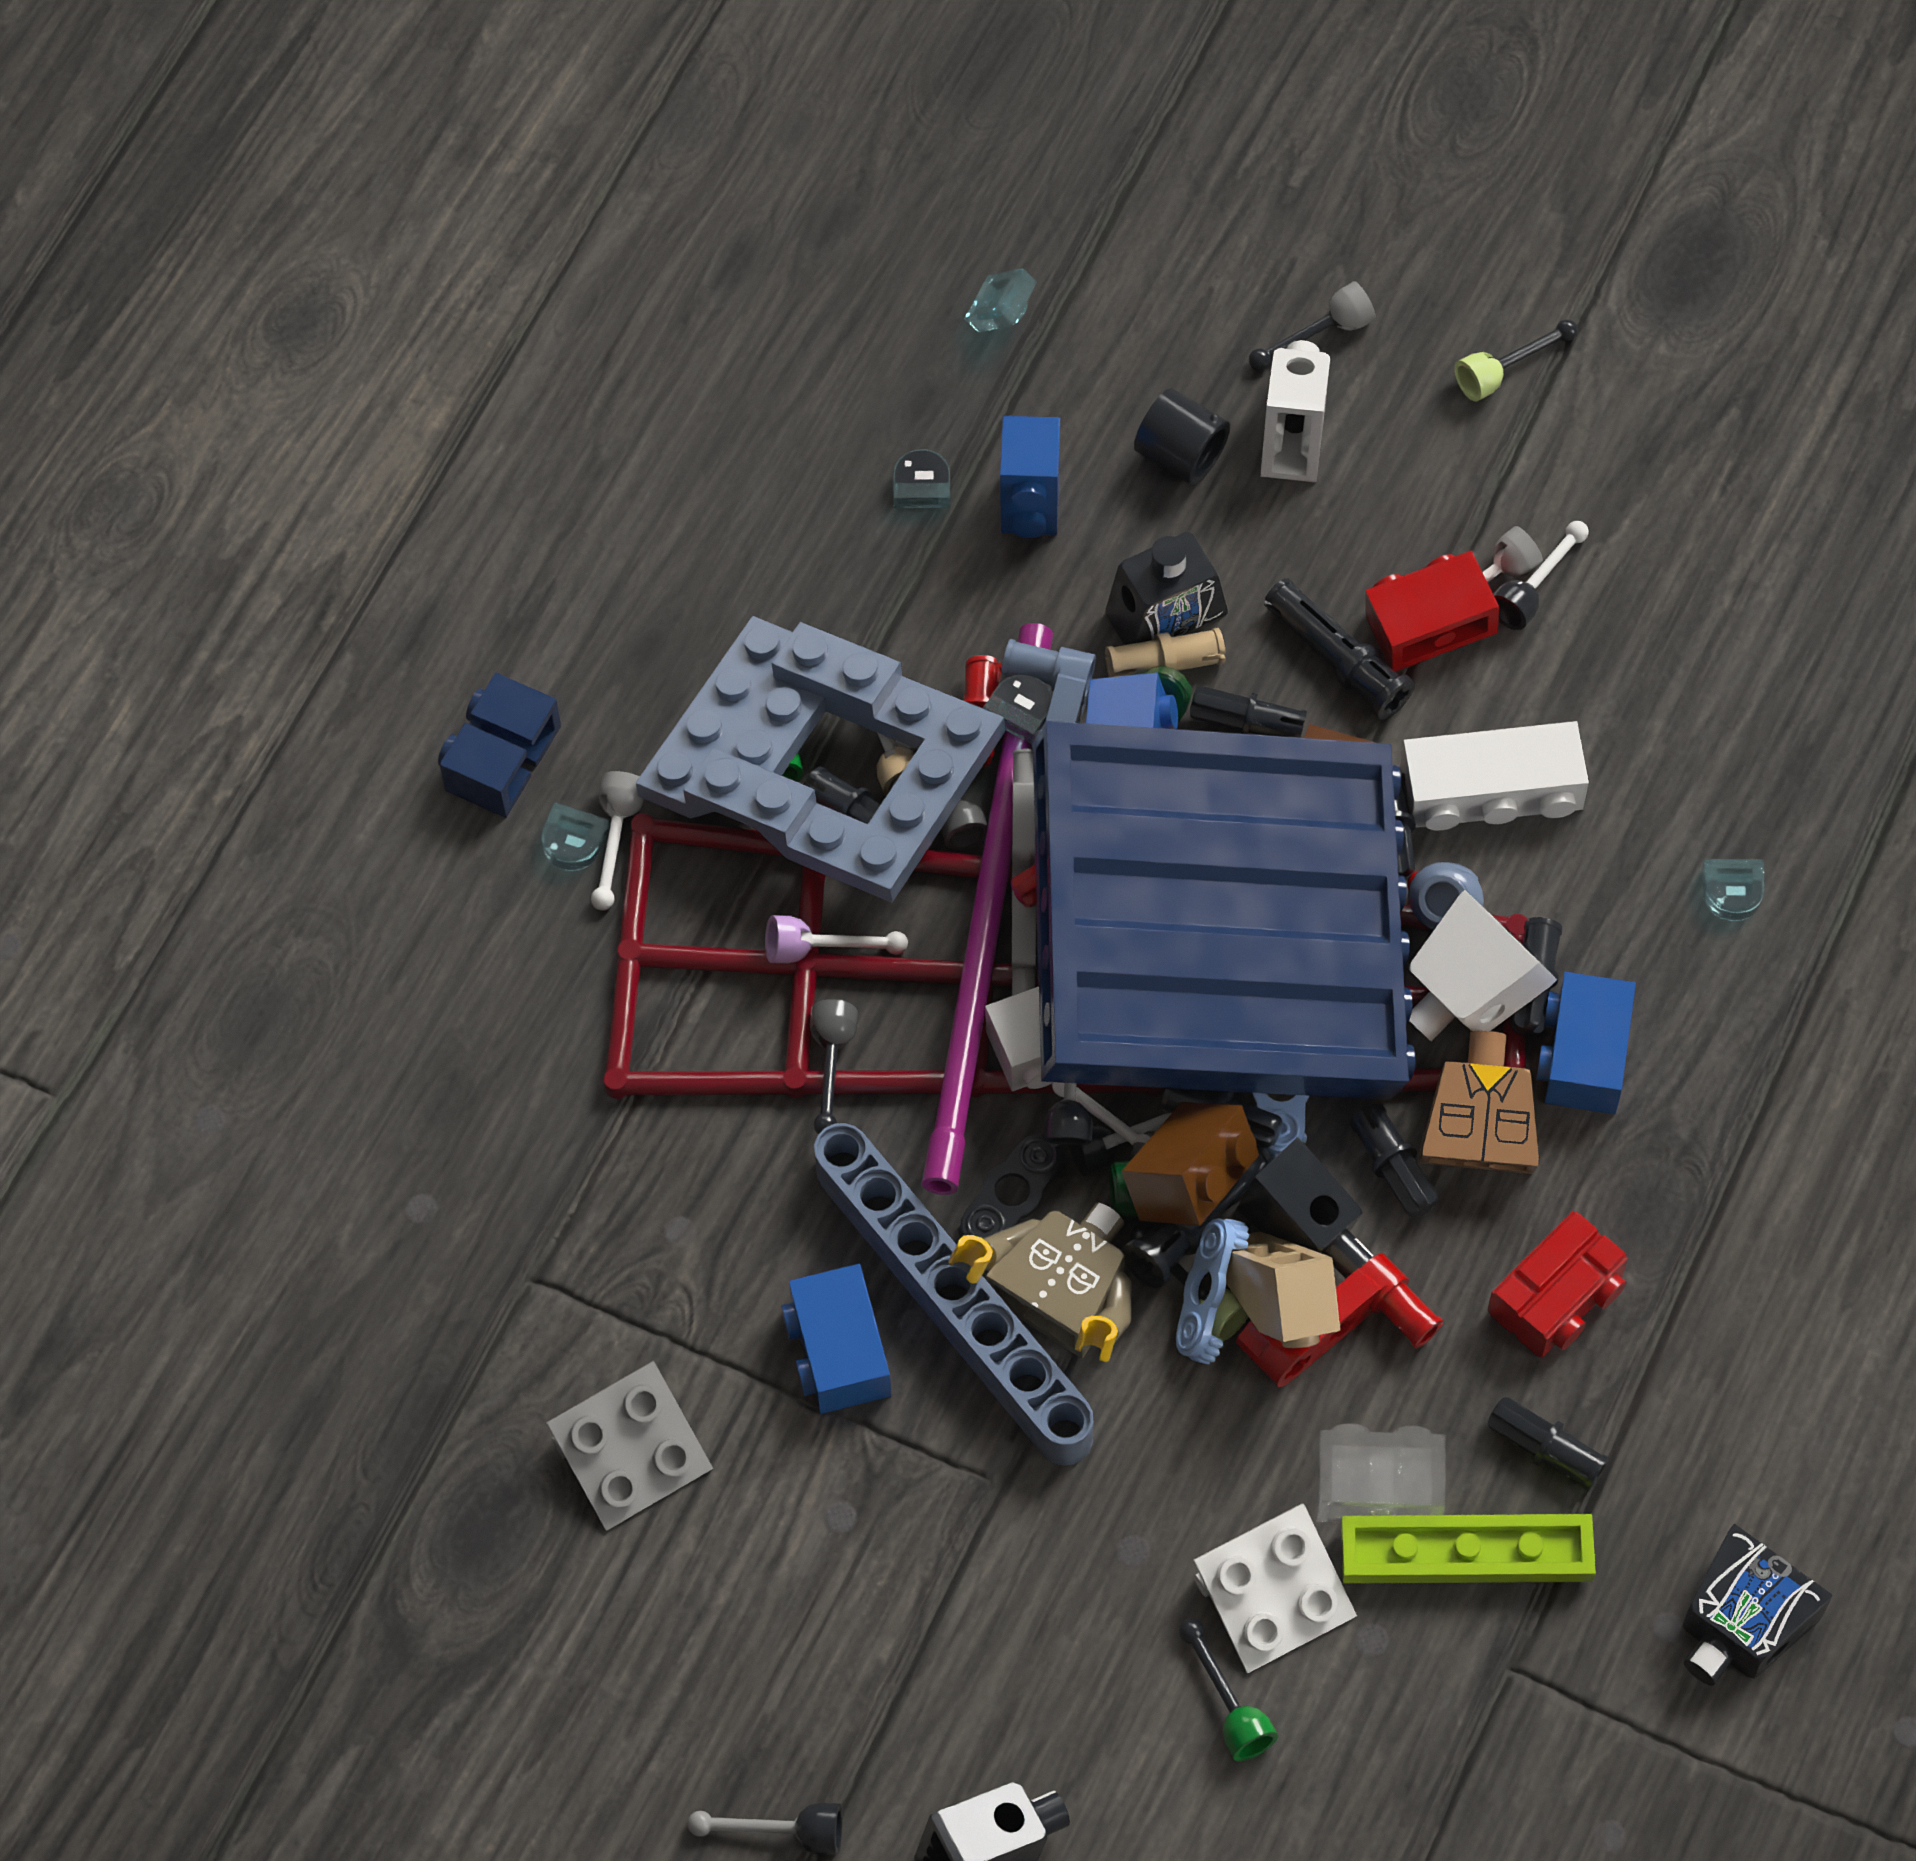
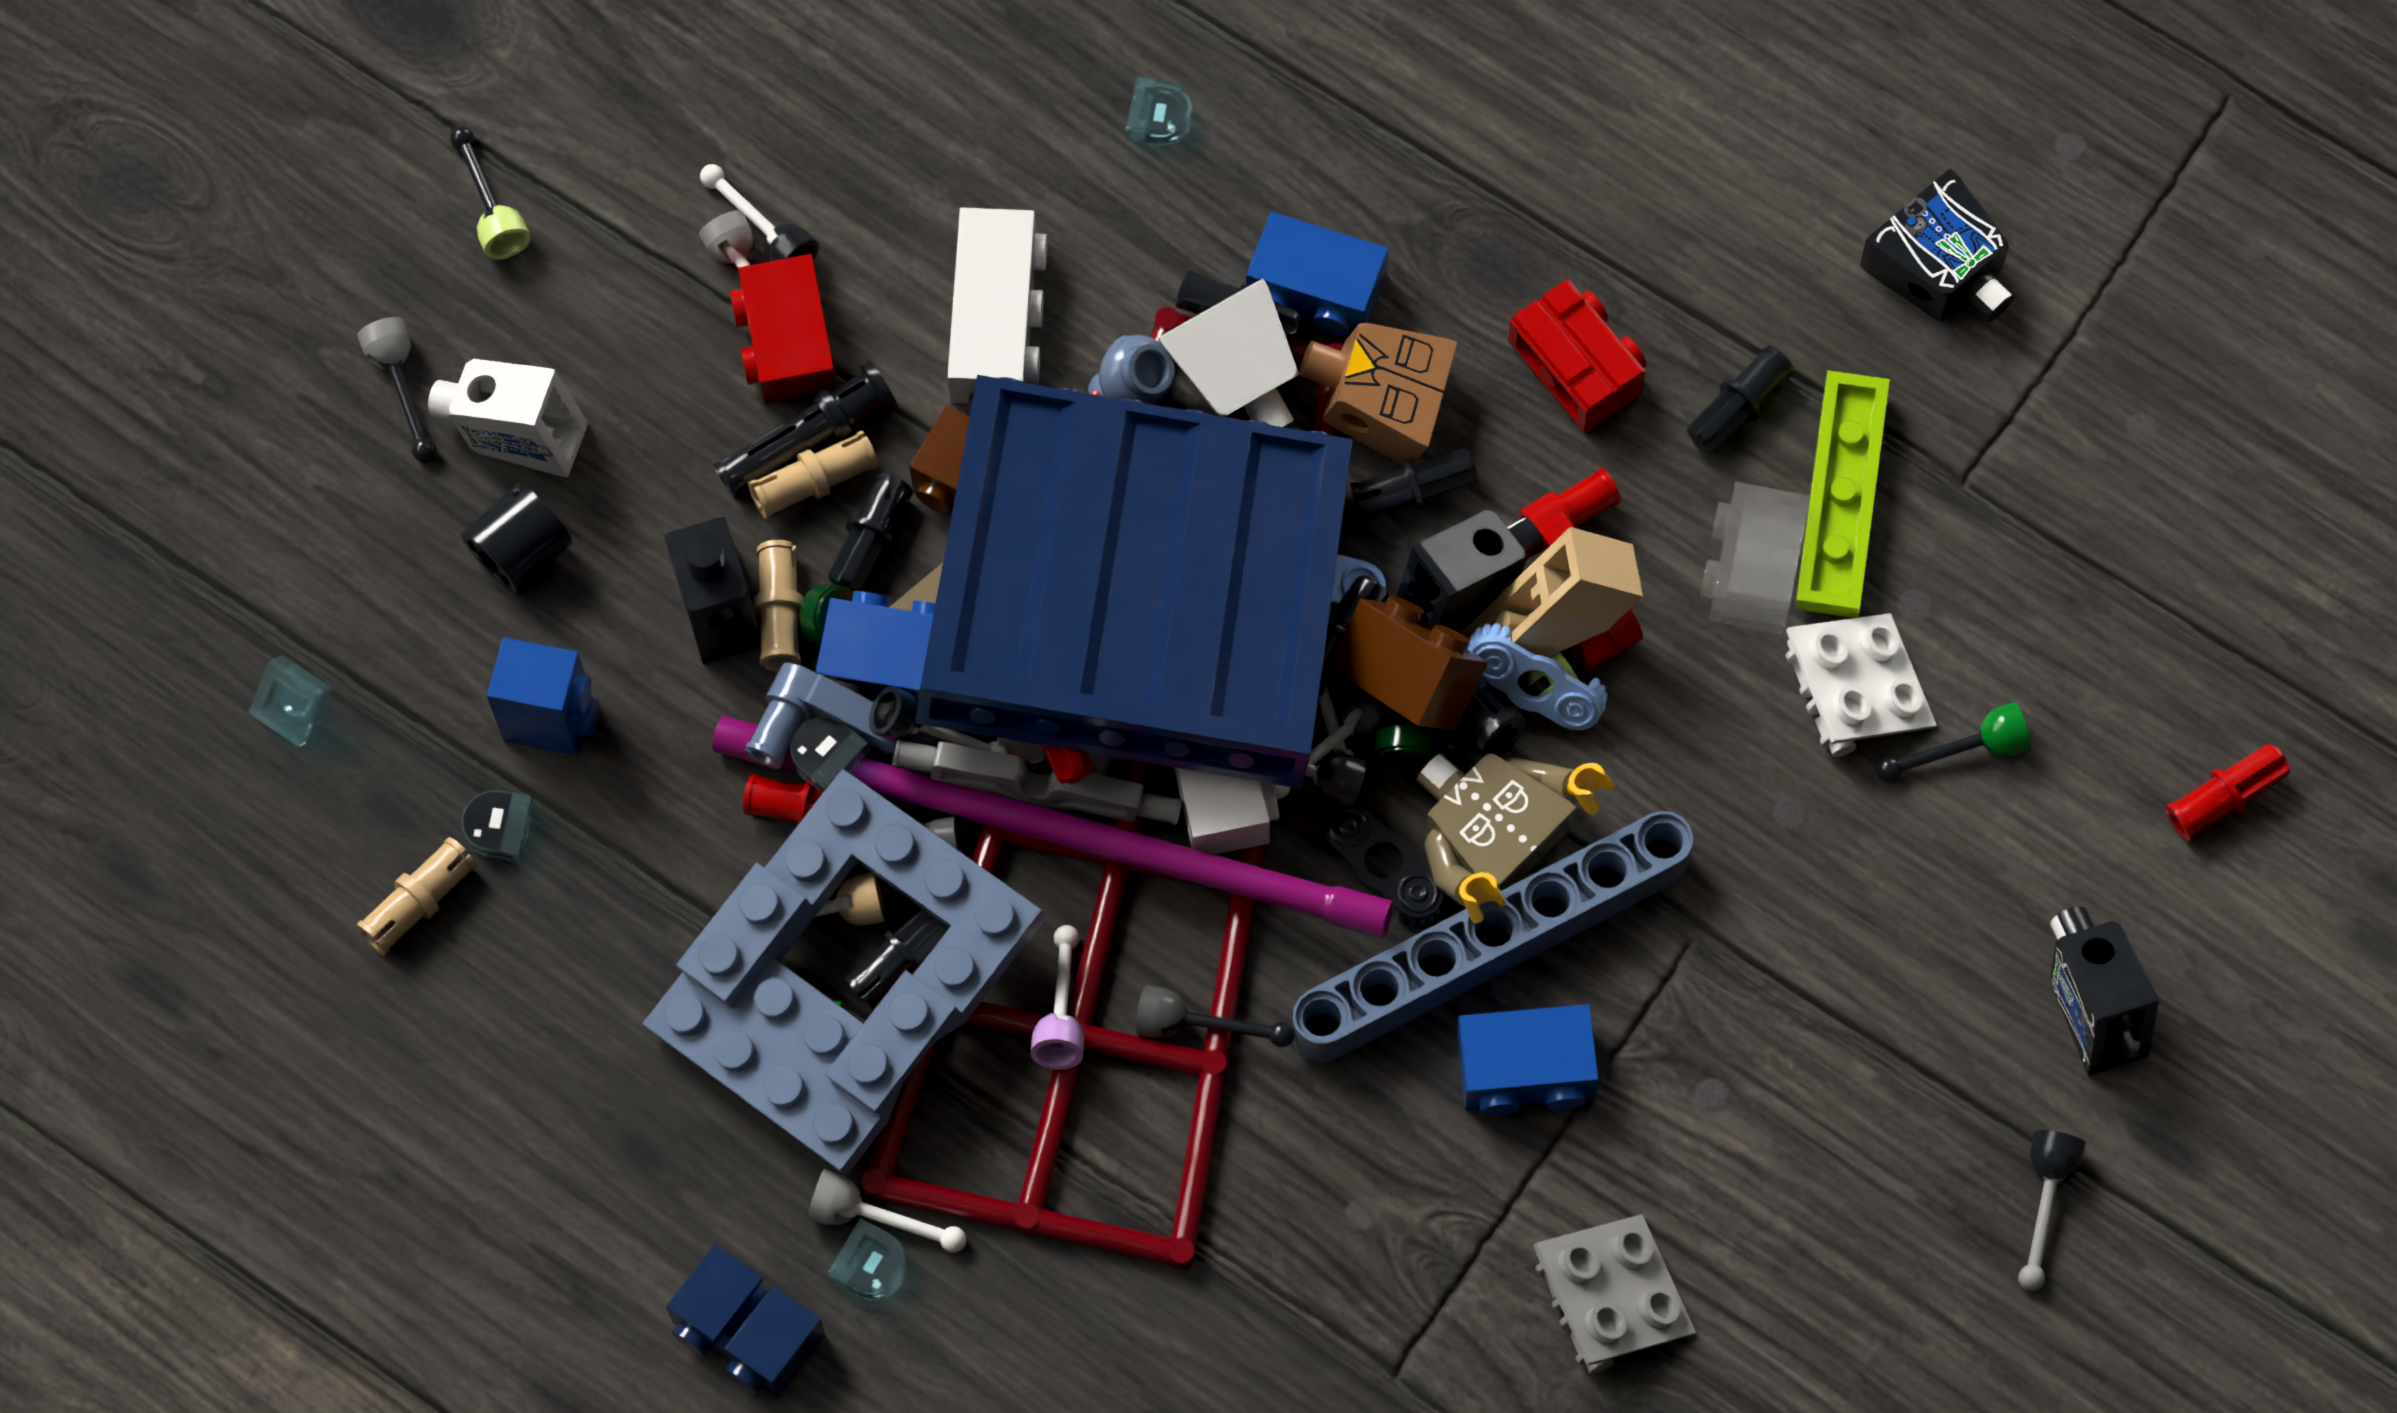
camera: 80 degrees left, 5 degrees up
none -> tan pin [355,837,477,955]
none -> tan pin [748,431,879,519]

